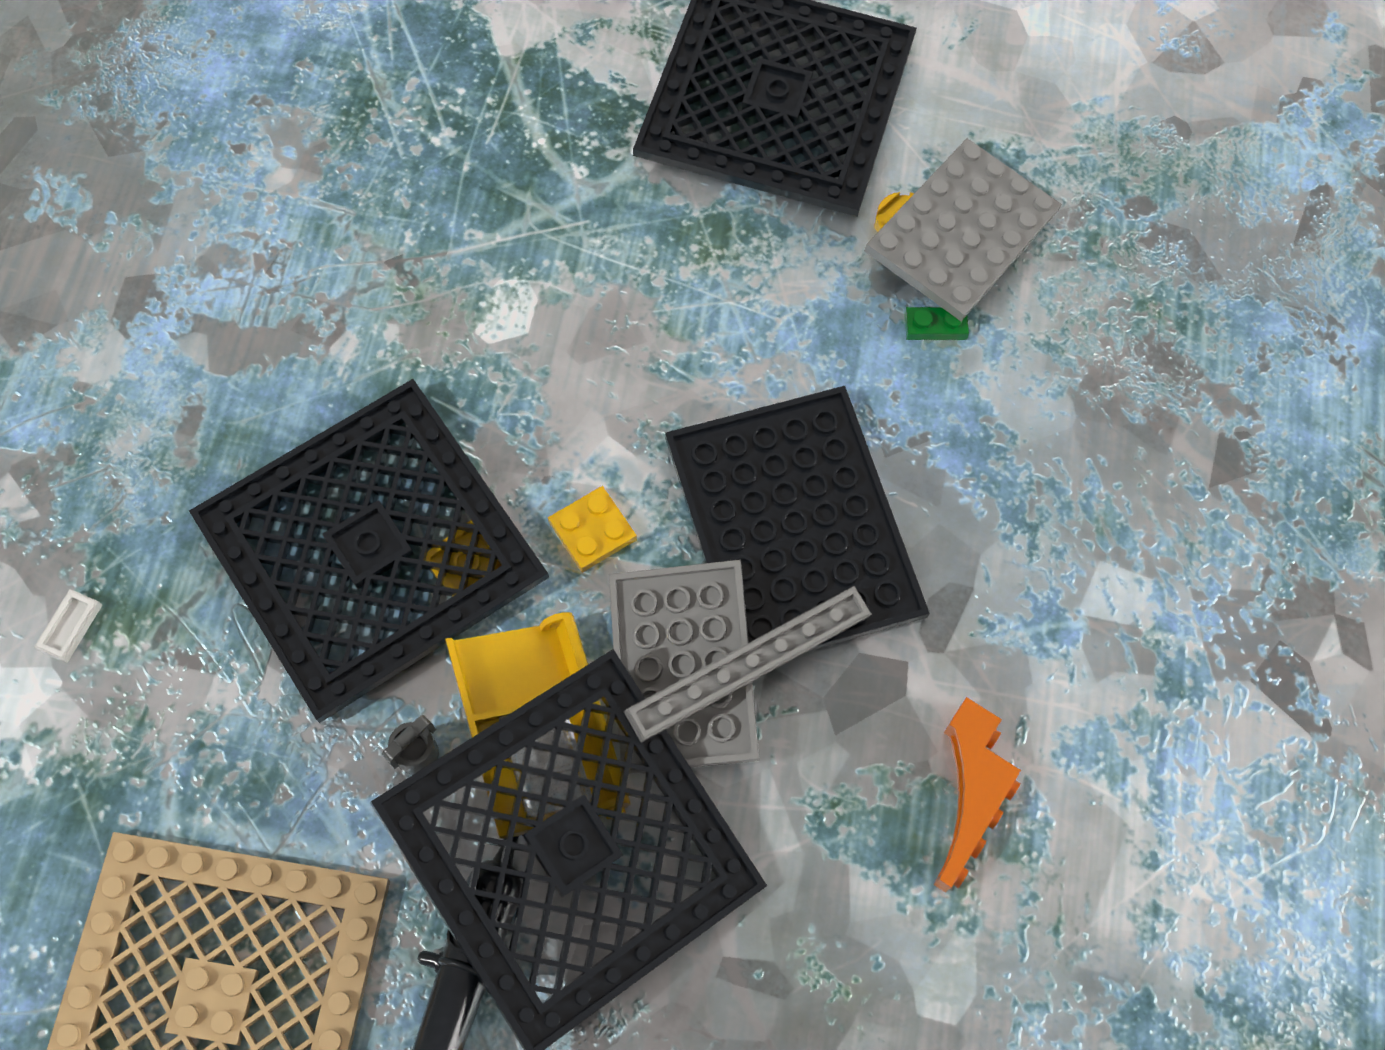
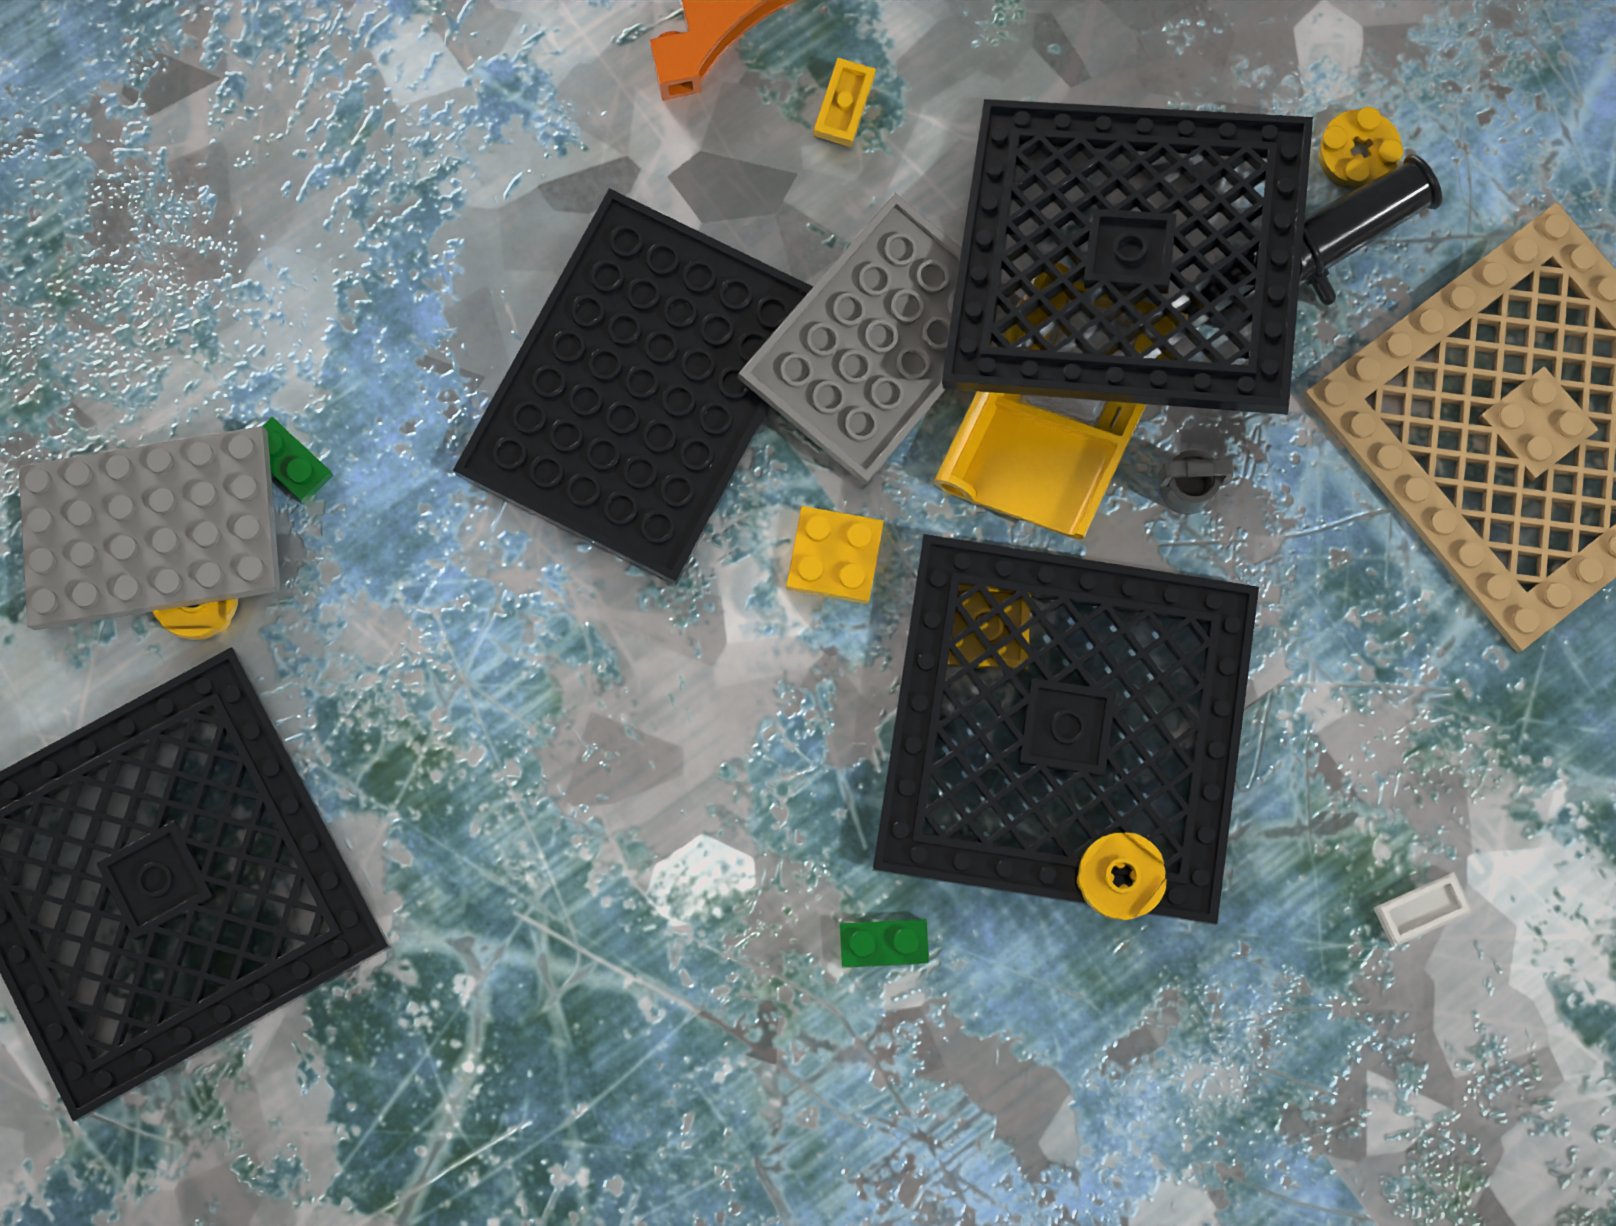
camera: 135 degrees left, 10 degrees up
light grey tile [624,586,872,743] -> none
none -> yellow plate [813,58,876,148]
none -> green plate [840,919,929,968]
none -> yellow plate [1077,833,1167,921]

